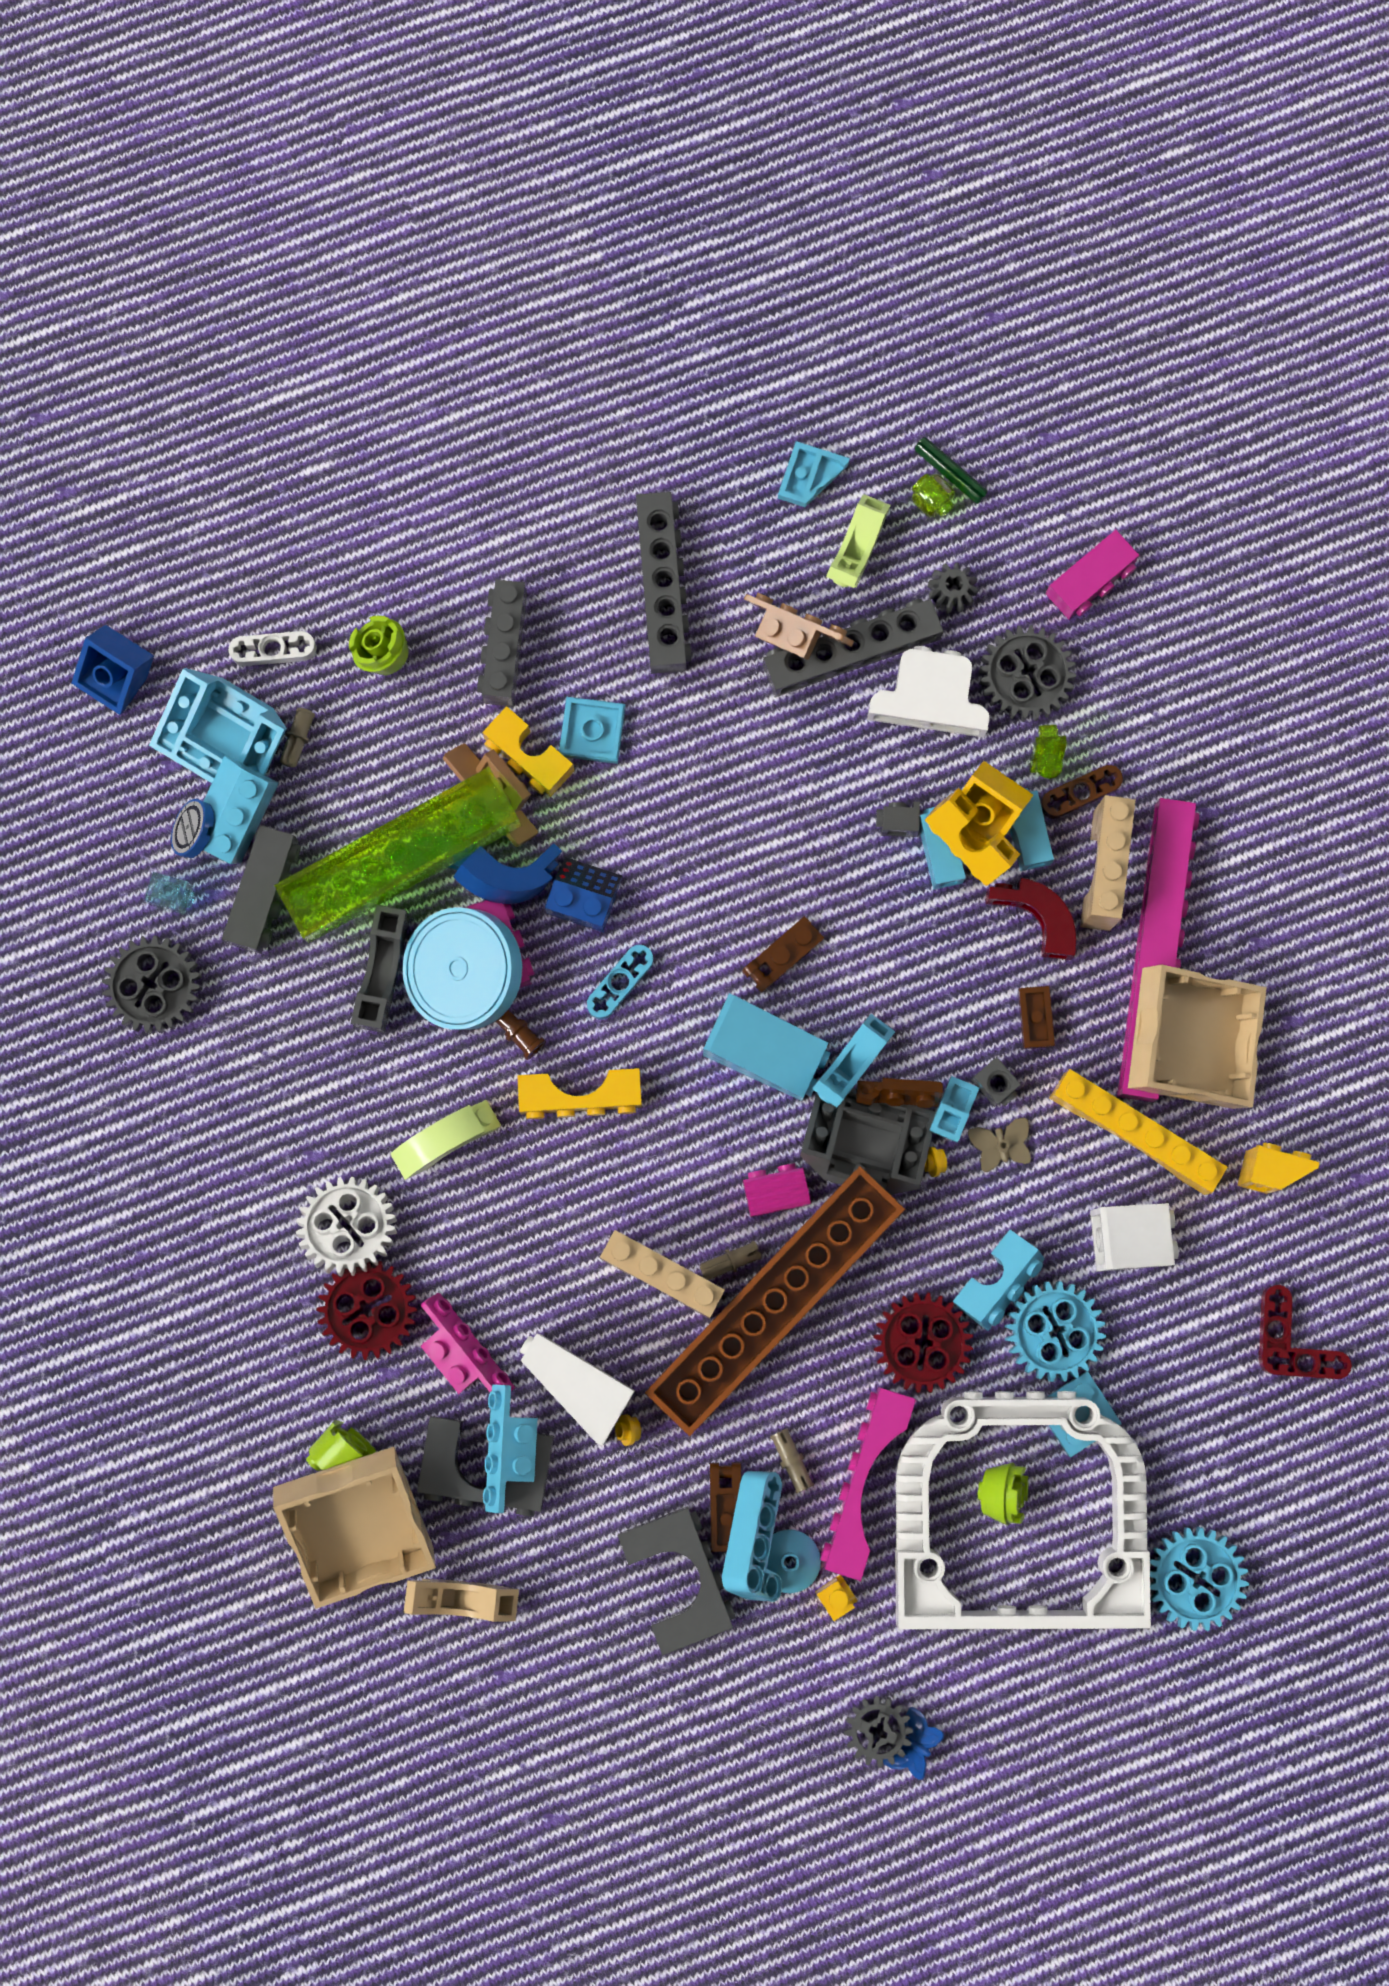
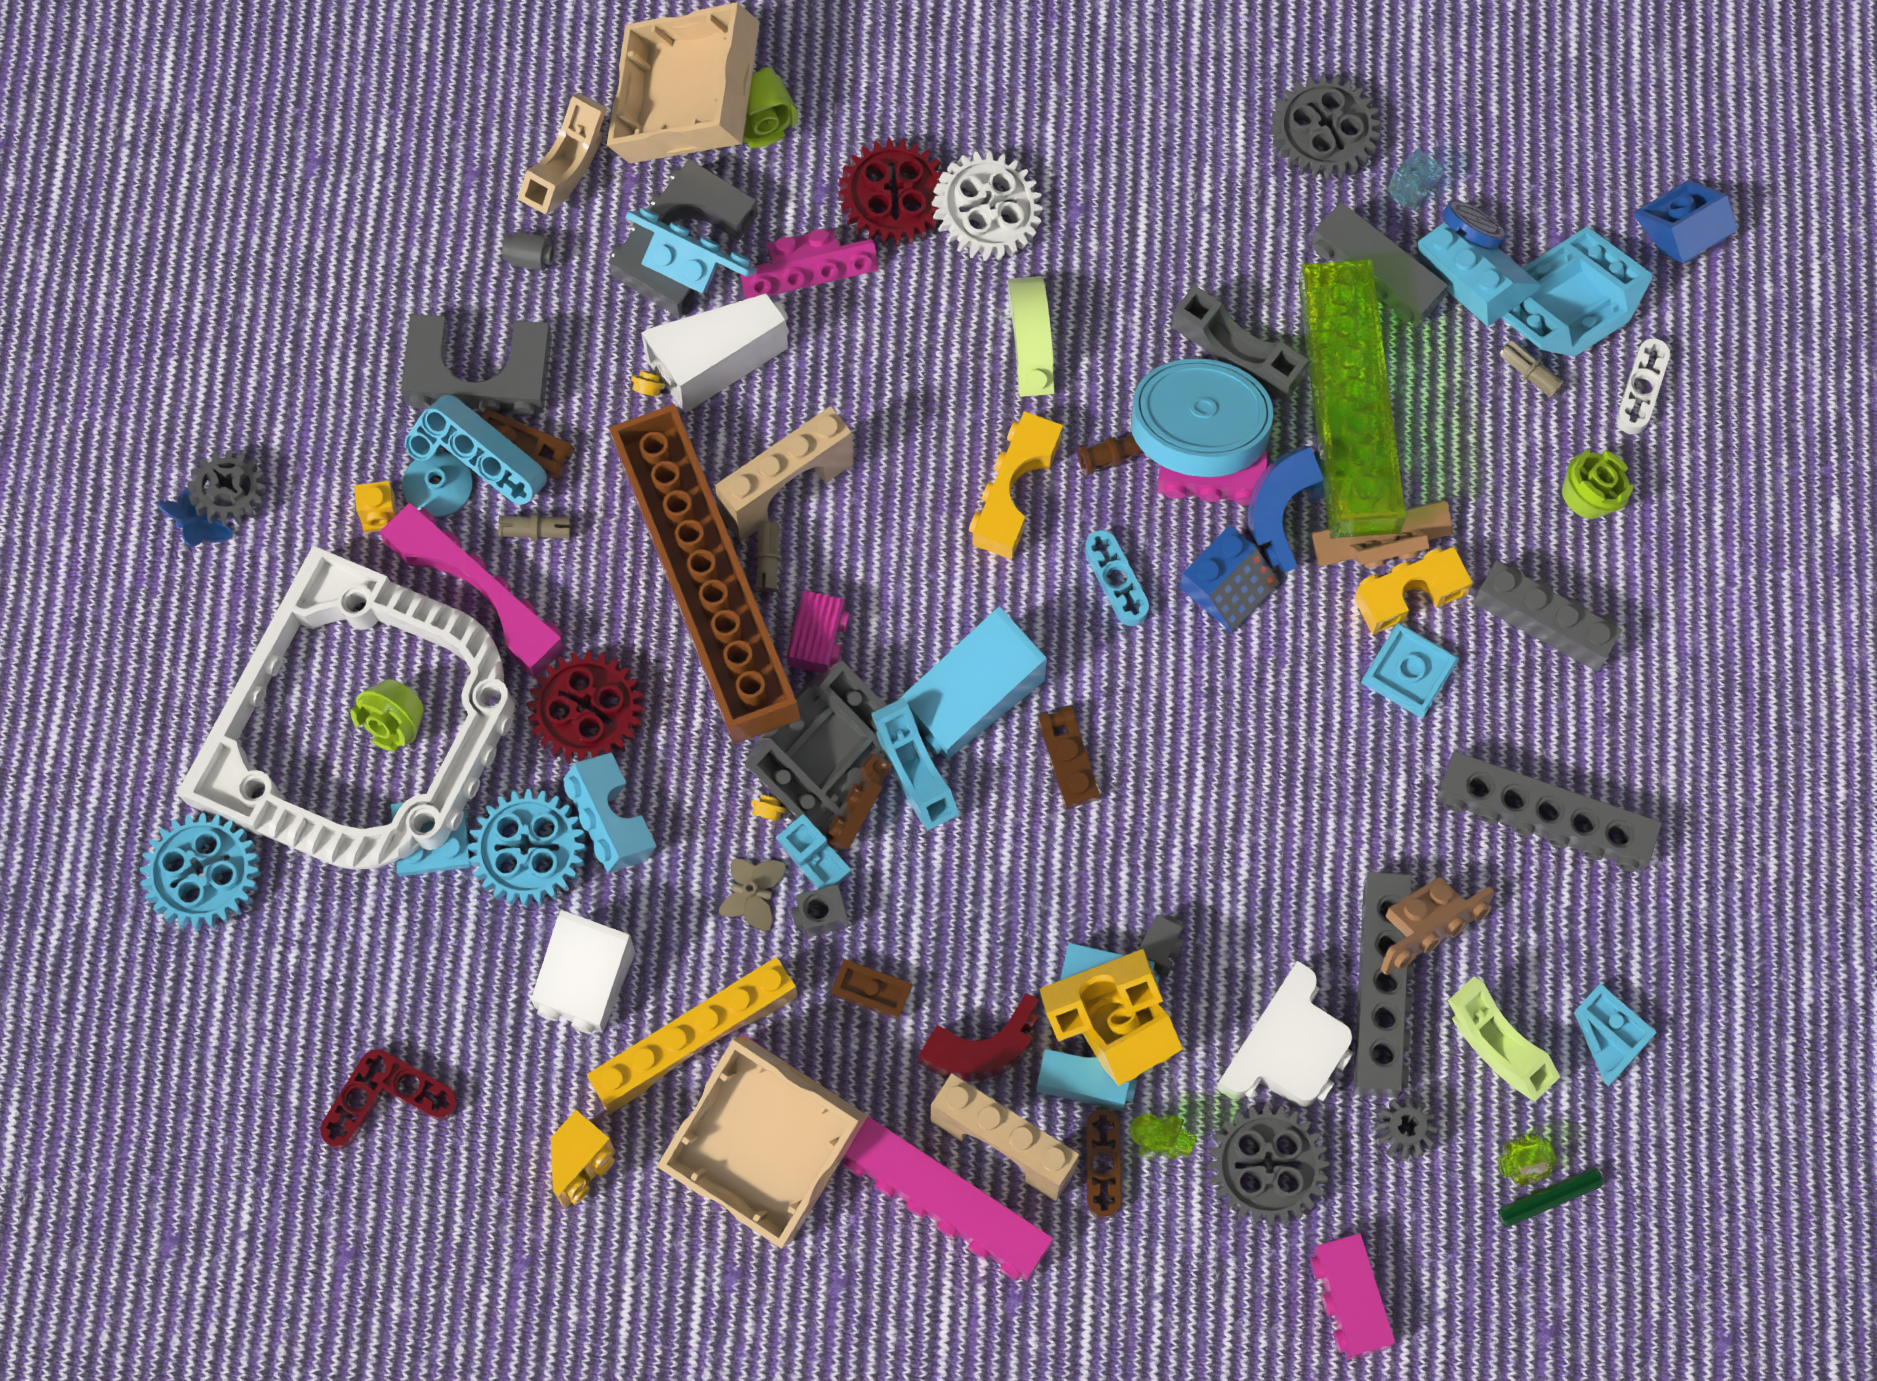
camera: 115 degrees right, 10 degrees down
none -> dark grey brick [502,232,555,271]

